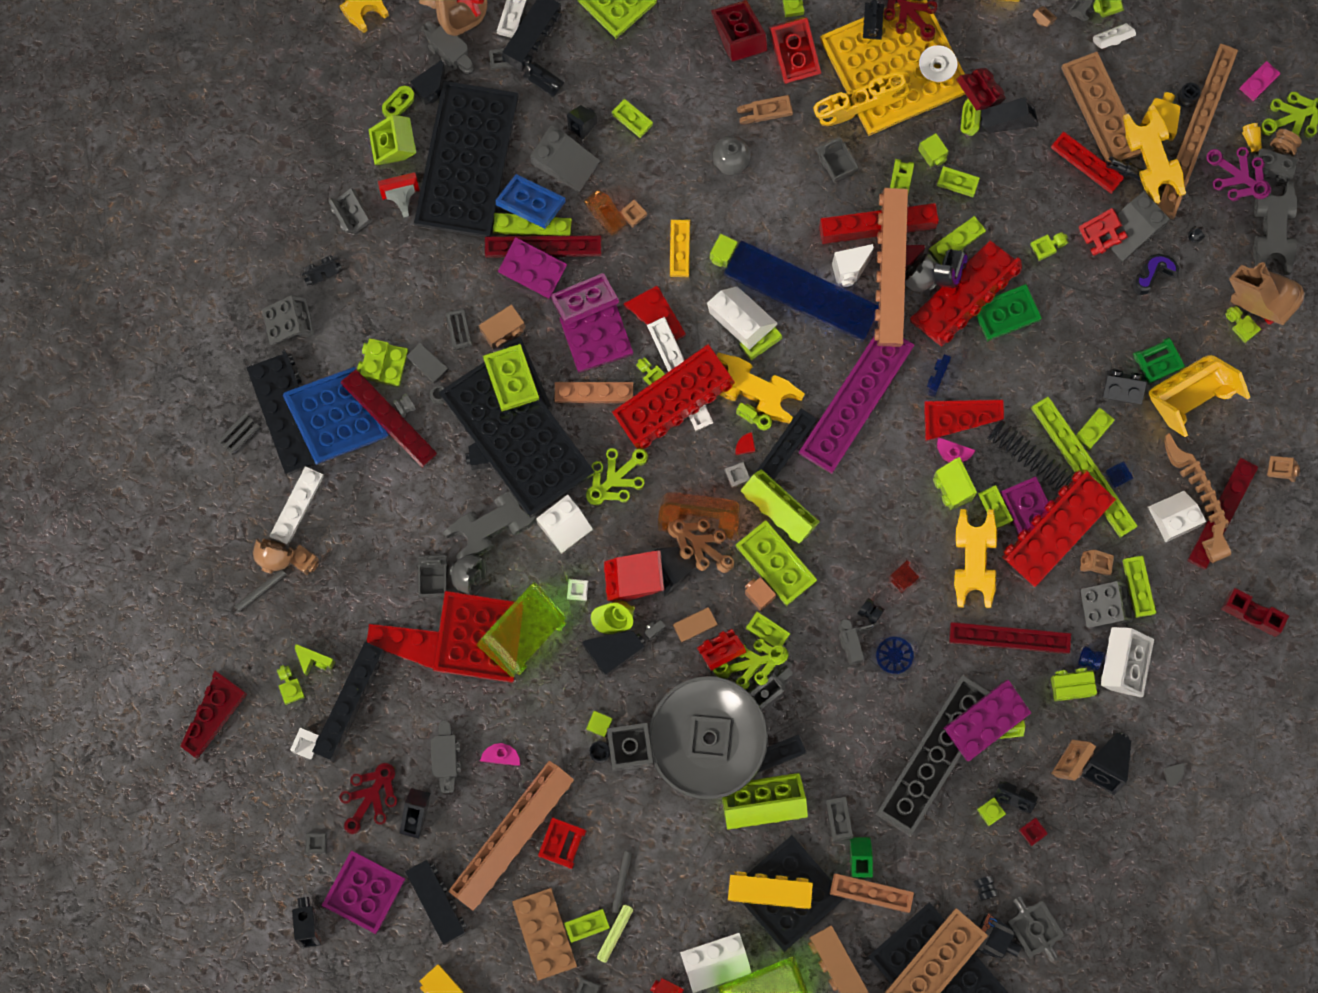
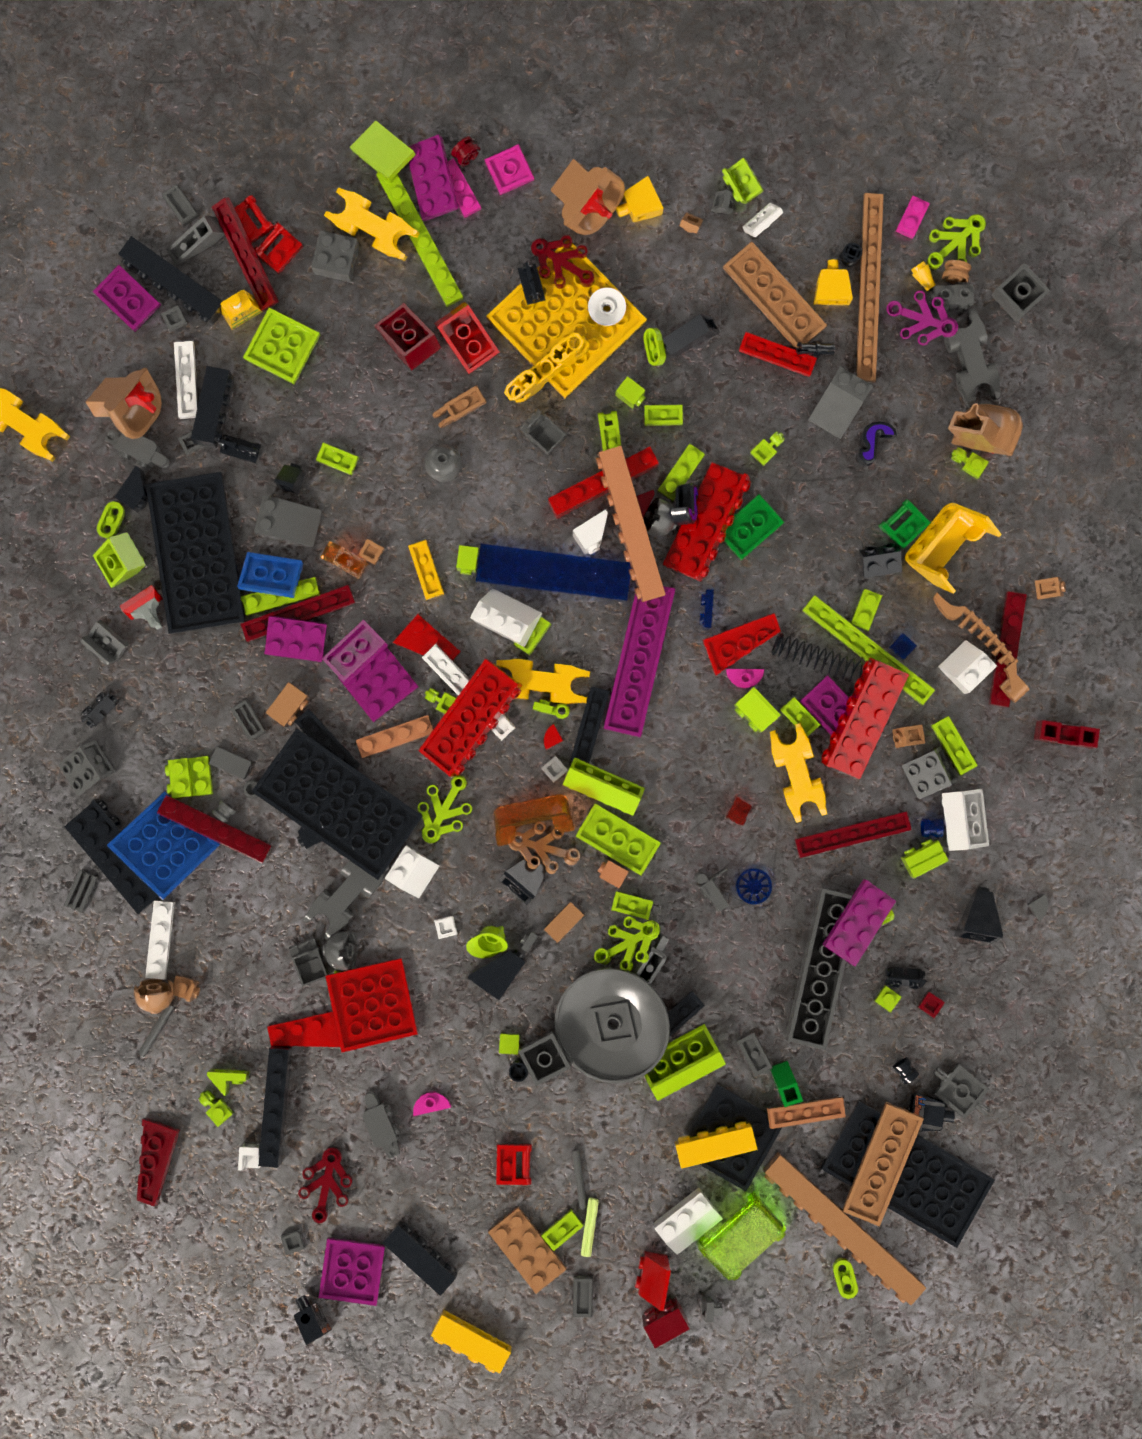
camera: 20 degrees left, 10 degrees up
black slope [399,788,431,839] -> none
nougat brick [448,761,574,911] -> none
clear neon green windscreen [477,581,567,677] -> none
lime plate [483,344,539,412] -> none
slope [604,550,664,602] -> none
red plate [696,629,746,671] -> none
black wheel [857,598,885,624] -> none
dark red plate [956,68,1006,111] -> none
medium nougat plate [1052,740,1096,781] -> none
red plate [1079,208,1128,256] -> none
yellow piece [1123,105,1186,205] -> none
black hinge [1188,226,1205,243] -> none

